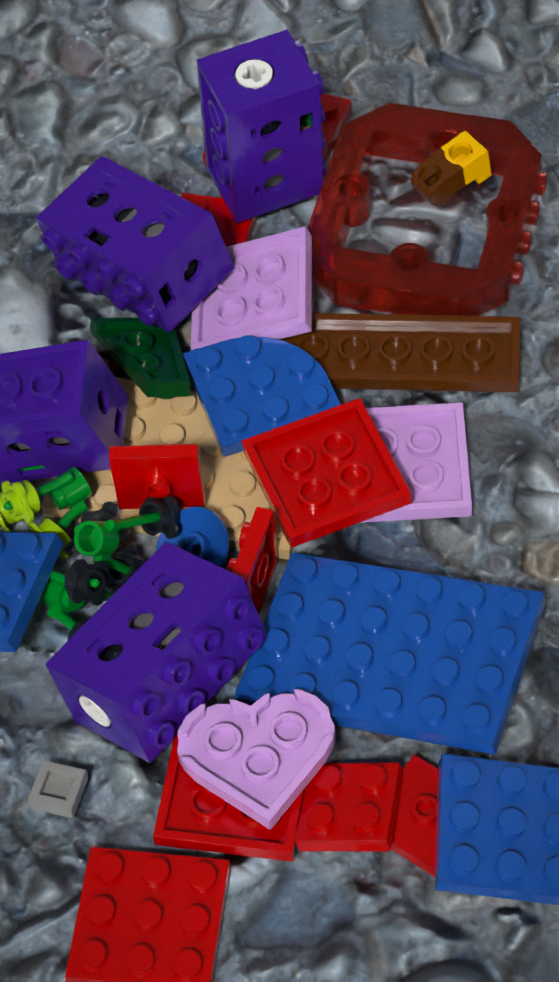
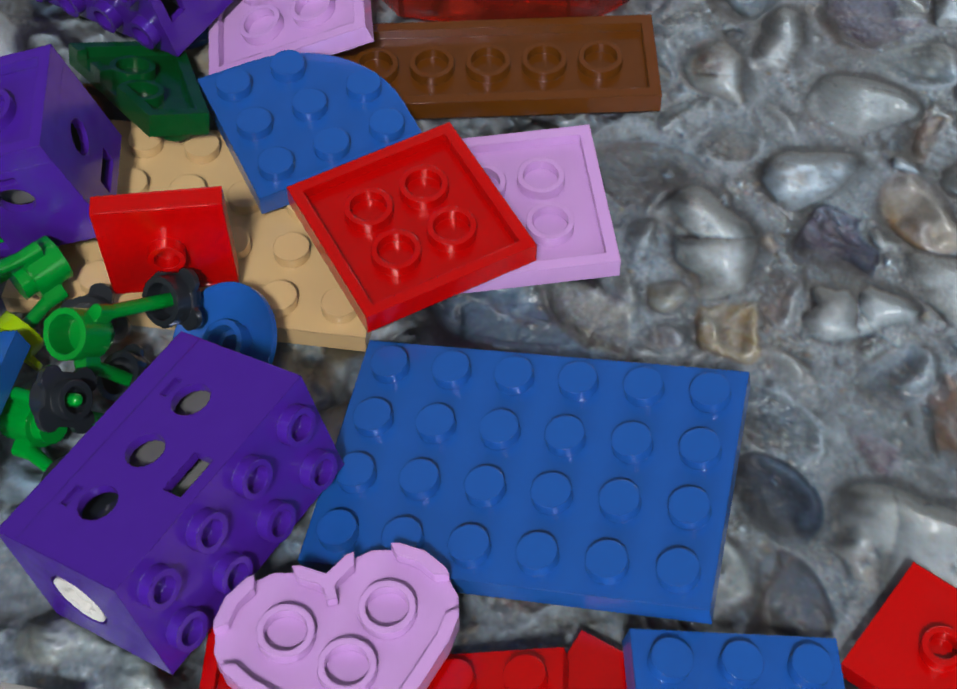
camera: 10 degrees left, 0 degrees up
red plate [227,506,279,615] -> none

